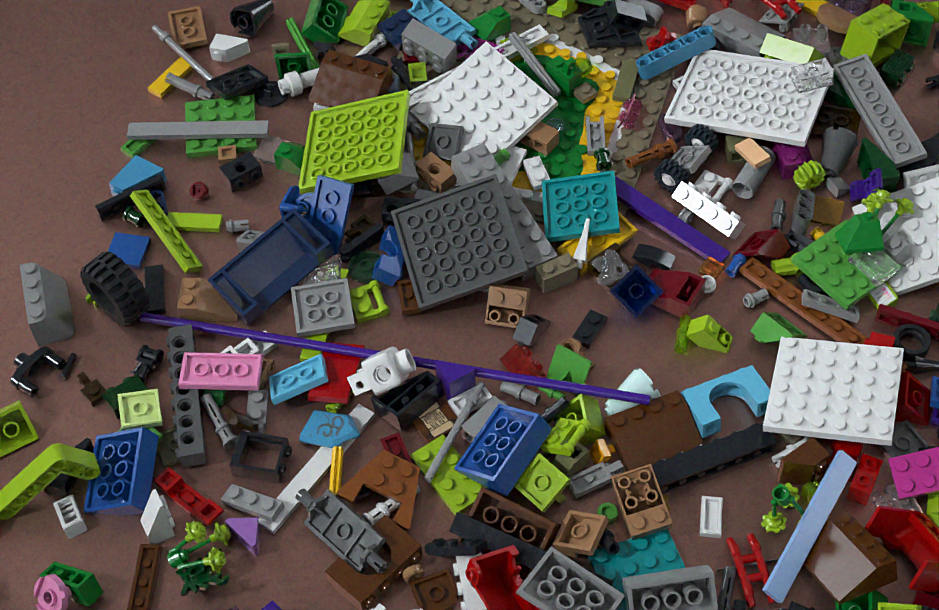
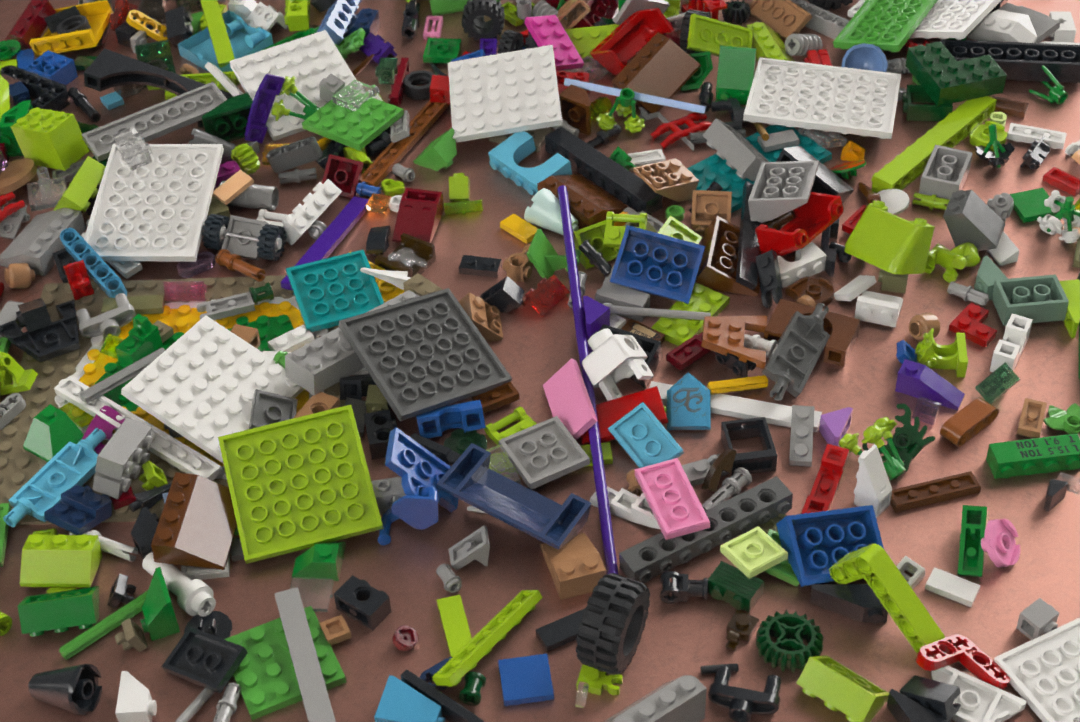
camera: 110 degrees left, 10 degrees down
clear blue slope [609,264,664,318] -> none
green slope [835,212,884,254] -> none
none -> light grey connector [76,293,136,339]
none -> lime tile [381,179,405,198]
none -> yellow tile [500,213,538,244]
none -> bright pink tile [543,358,598,440]
none -> black sword [587,125,622,147]
none -> green plate [609,146,636,170]
none -> dark green gear [756,610,824,673]
none -> white tile [925,567,981,607]

